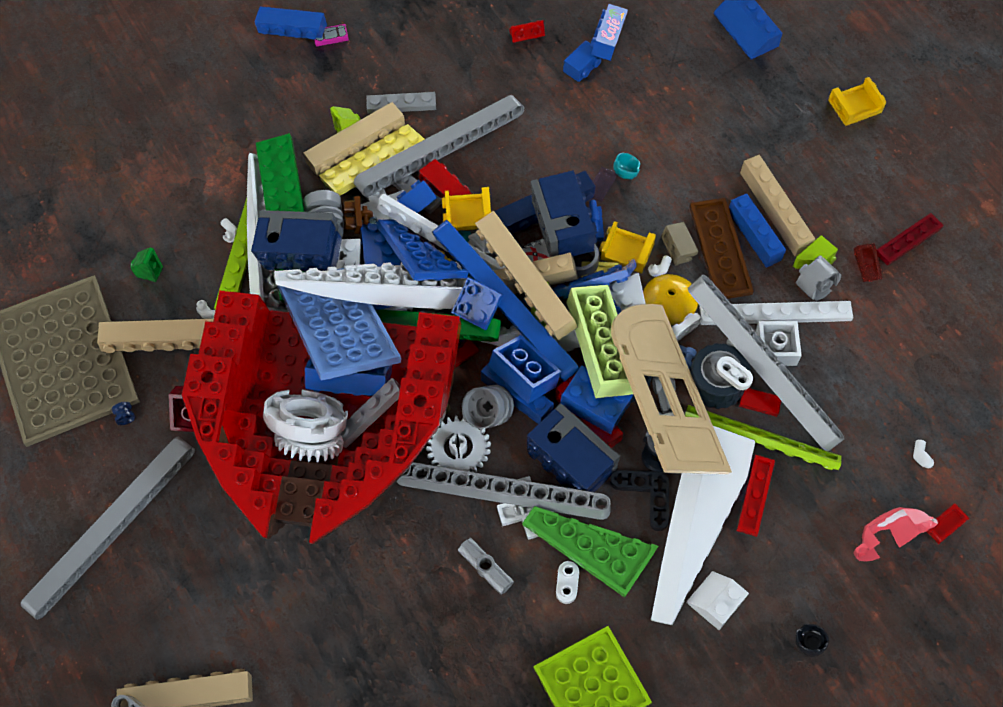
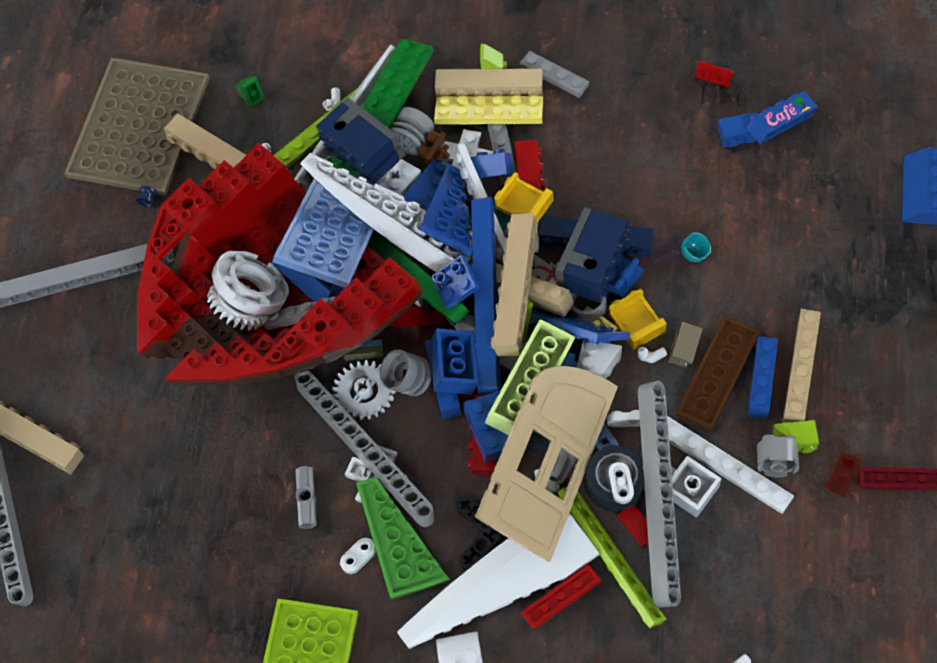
camera: 45 degrees right, 0 degrees up
light grey beam [353,95,524,197] -> none
dark blue piece [527,403,620,492] -> none
yellow dish [643,274,698,325] -> none

